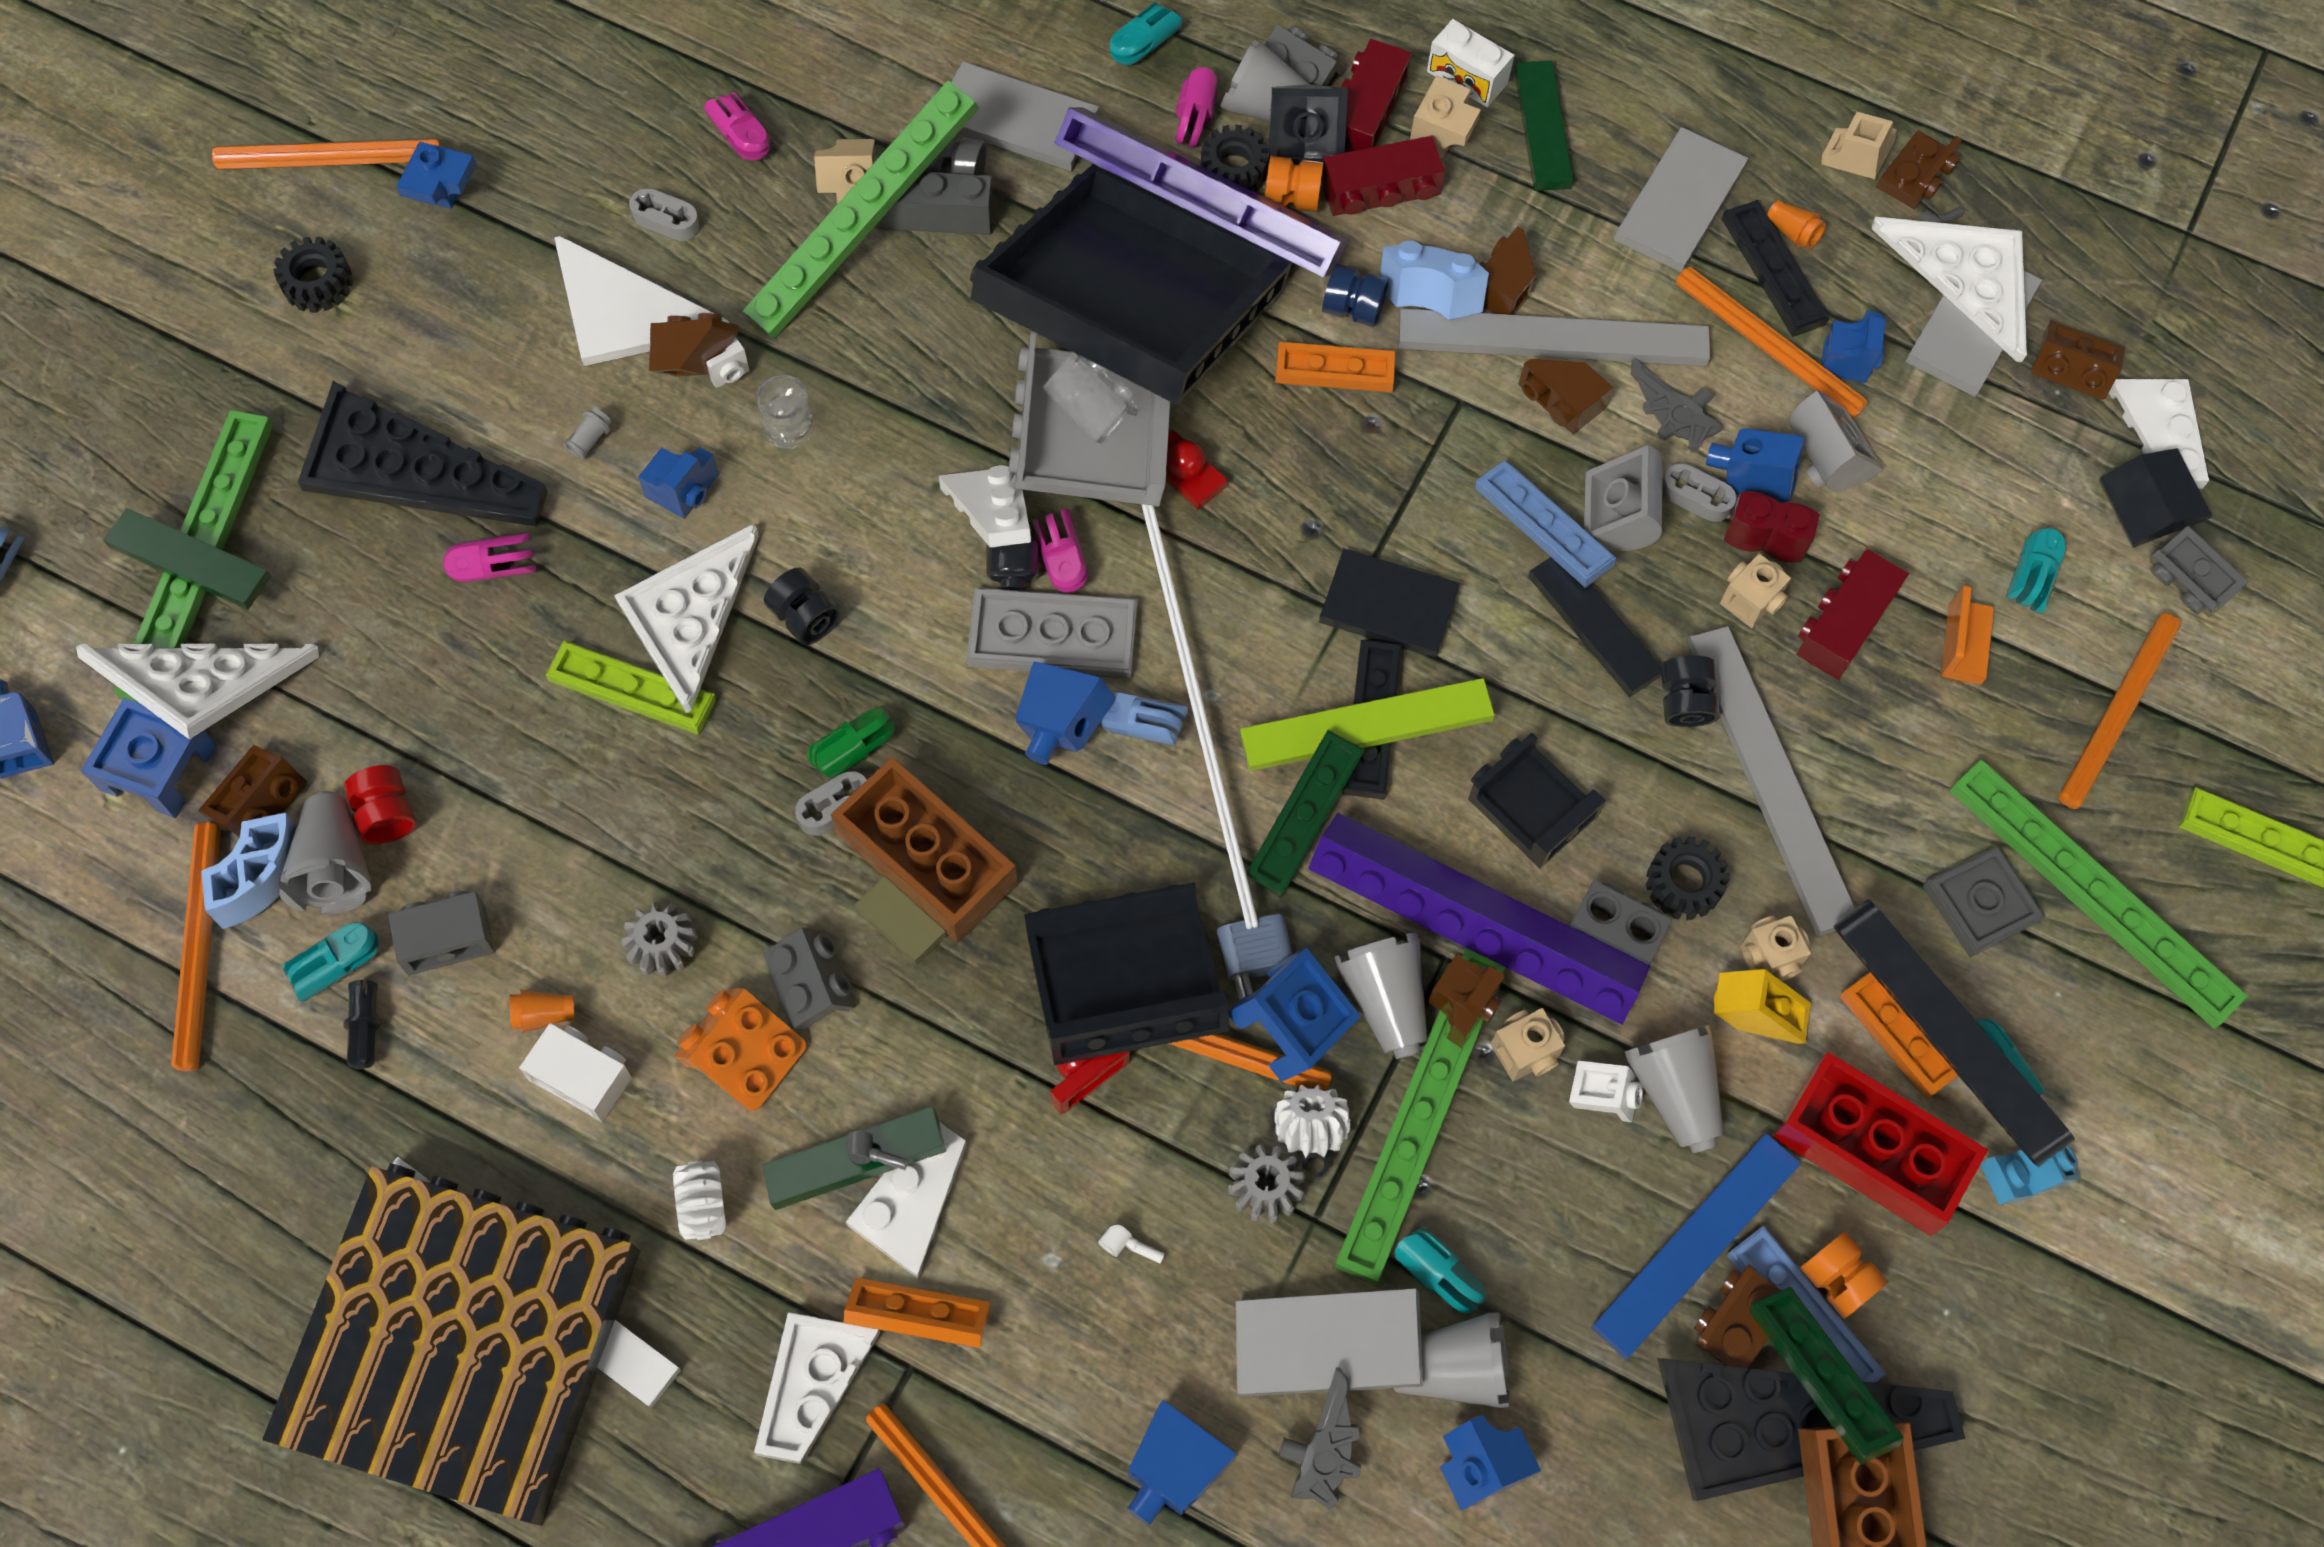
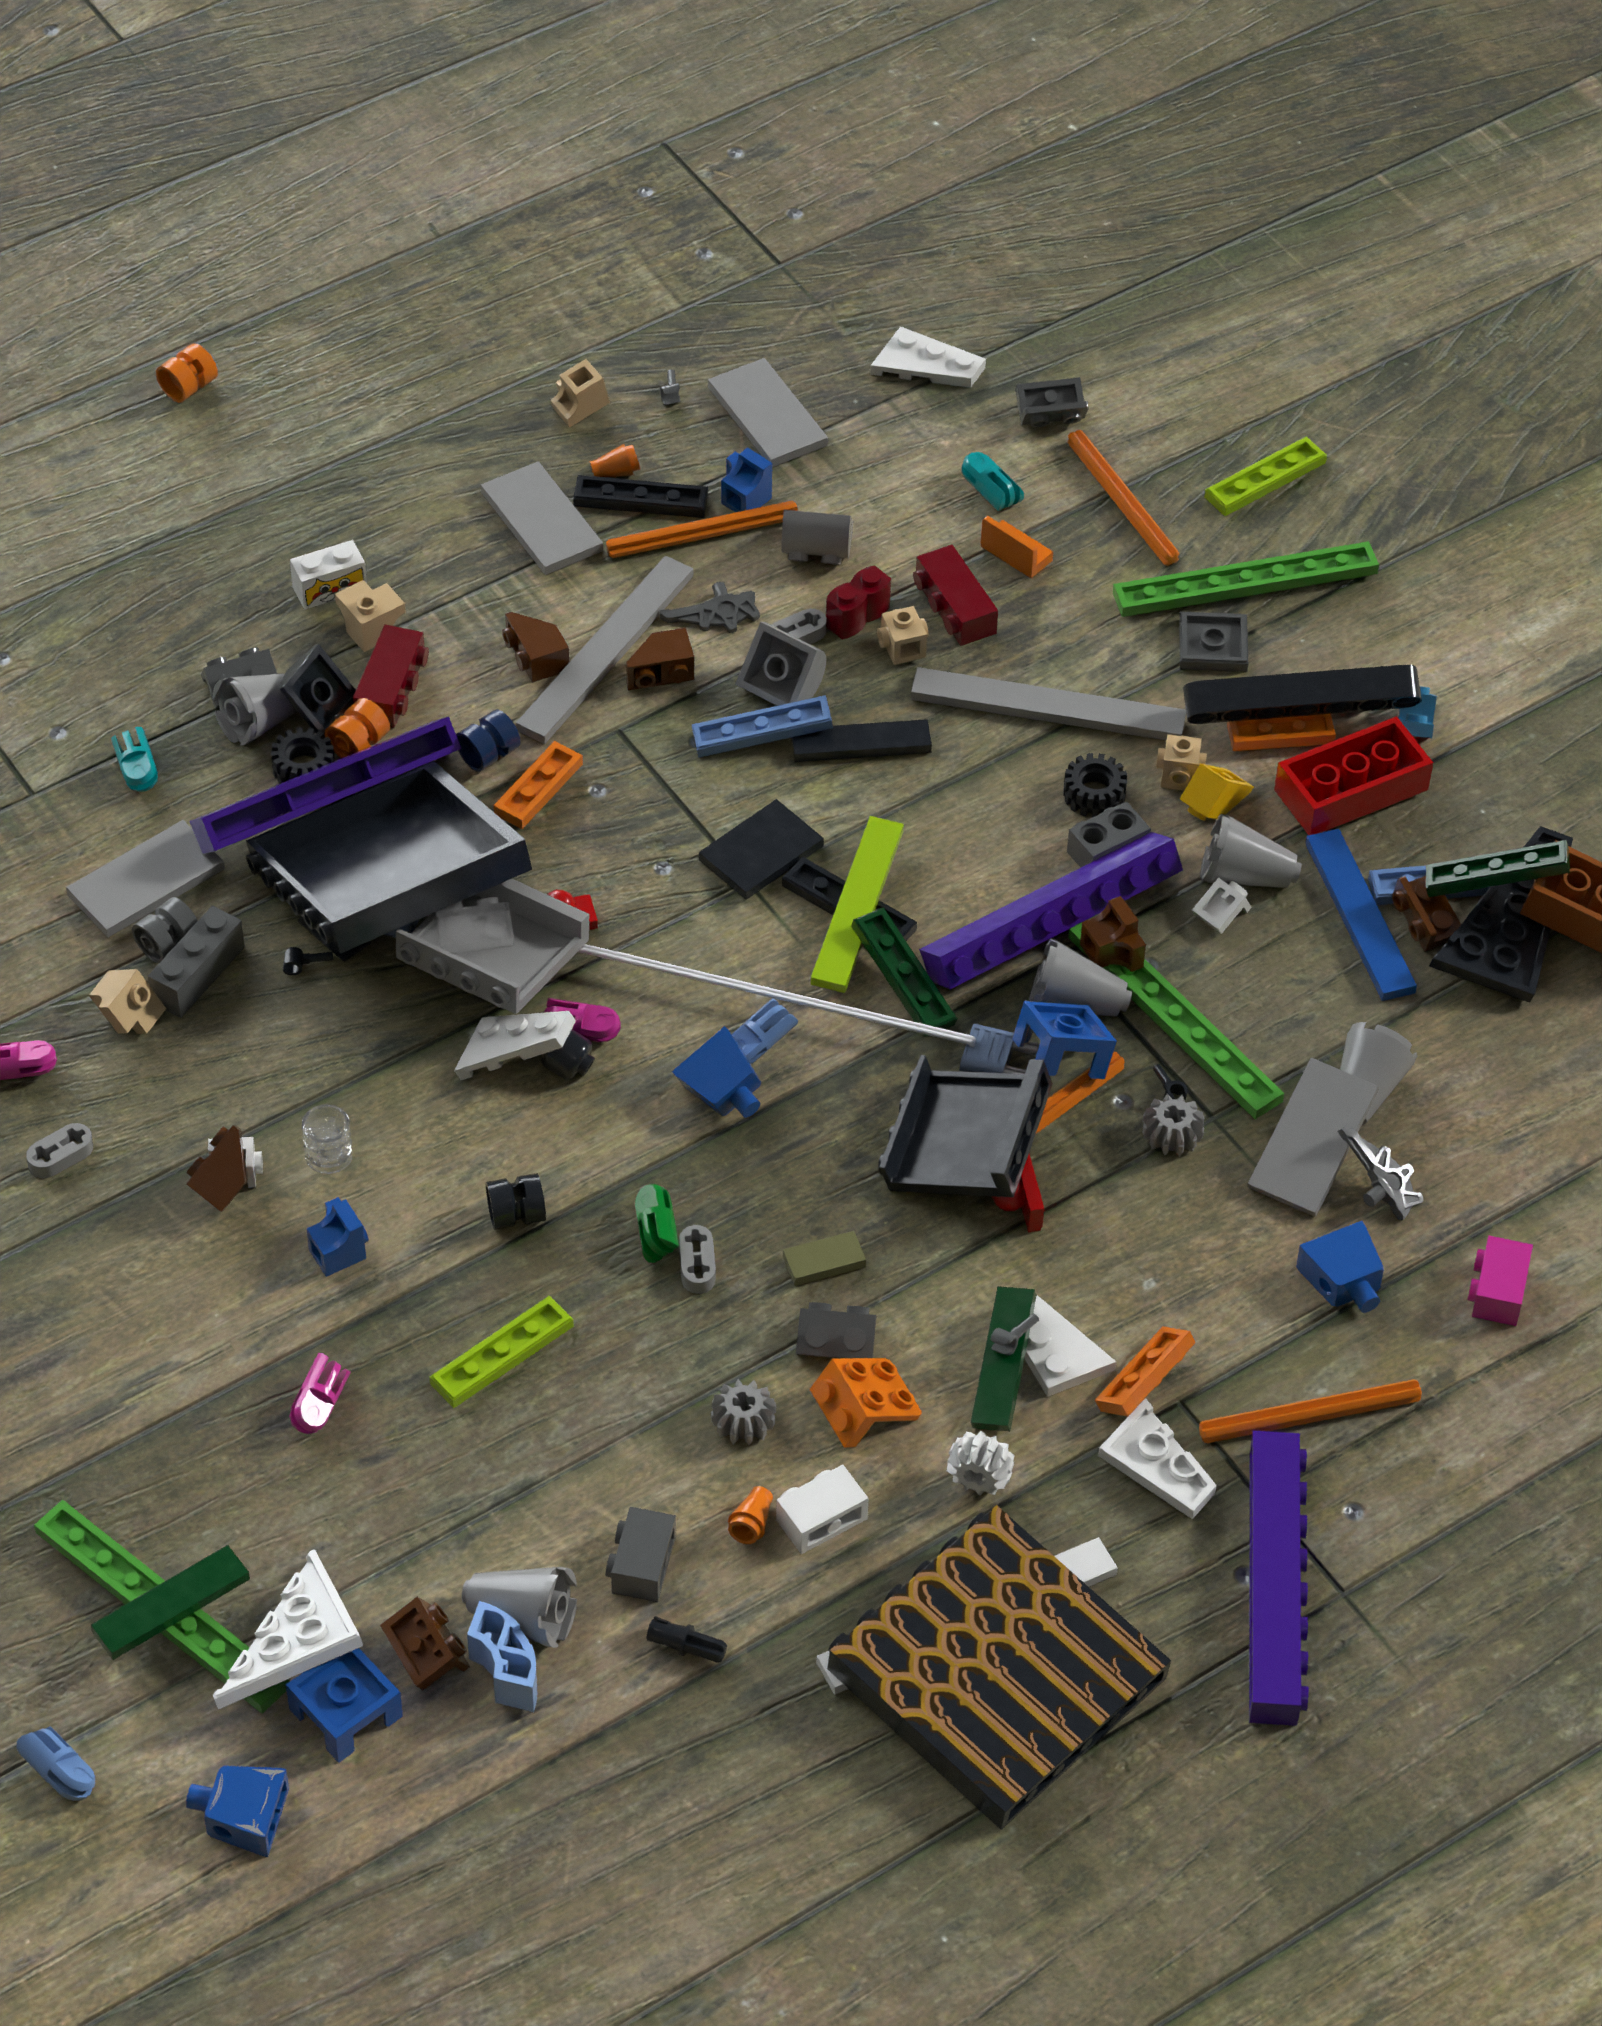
camera: 60 degrees left, 15 degrees down
orange axle [171,822,221,1072] -> none
teal arm [281,922,379,1002] -> none
black wing [297,381,548,527] -> none
red wheel [344,765,416,845] -> none
white tile [554,236,729,366] -> none
light grey pin [563,407,612,460] -> none
white tile [614,524,759,713] -> none
bright green plate [743,80,979,339] -> none
dark orange brick [830,757,1017,943] -> none
light grey tile [966,588,1137,679] -> none
white hand [1098,1225,1165,1264] -> none
dark pink arm [1175,67,1218,148] -> none
white gear [1275,1084,1350,1158] -> none
dark red brick [1341,38,1412,152] -> none
light blue brick [1380,241,1489,320] -> none
teal arm [1395,1227,1486,1314] -> none
blue brick [1440,1415,1541,1511] -> none
black panel [1468,733,1606,869] -> none
tan brick [1490,1008,1565,1082] -> none
dark green tile [1514,61,1573,191] -> none
black wheel [1661,655,1720,727] -> none
blue torso [1706,428,1805,503] -> none
orange wheel [1800,1231,1889,1319] -> none
white tile [1872,216,2027,362] -> none
reddish brown bracket [1876,130,1963,210] -> none
reddish brown bracket [2031,320,2125,400] -> none
black slope [2099,448,2212,548] -> none

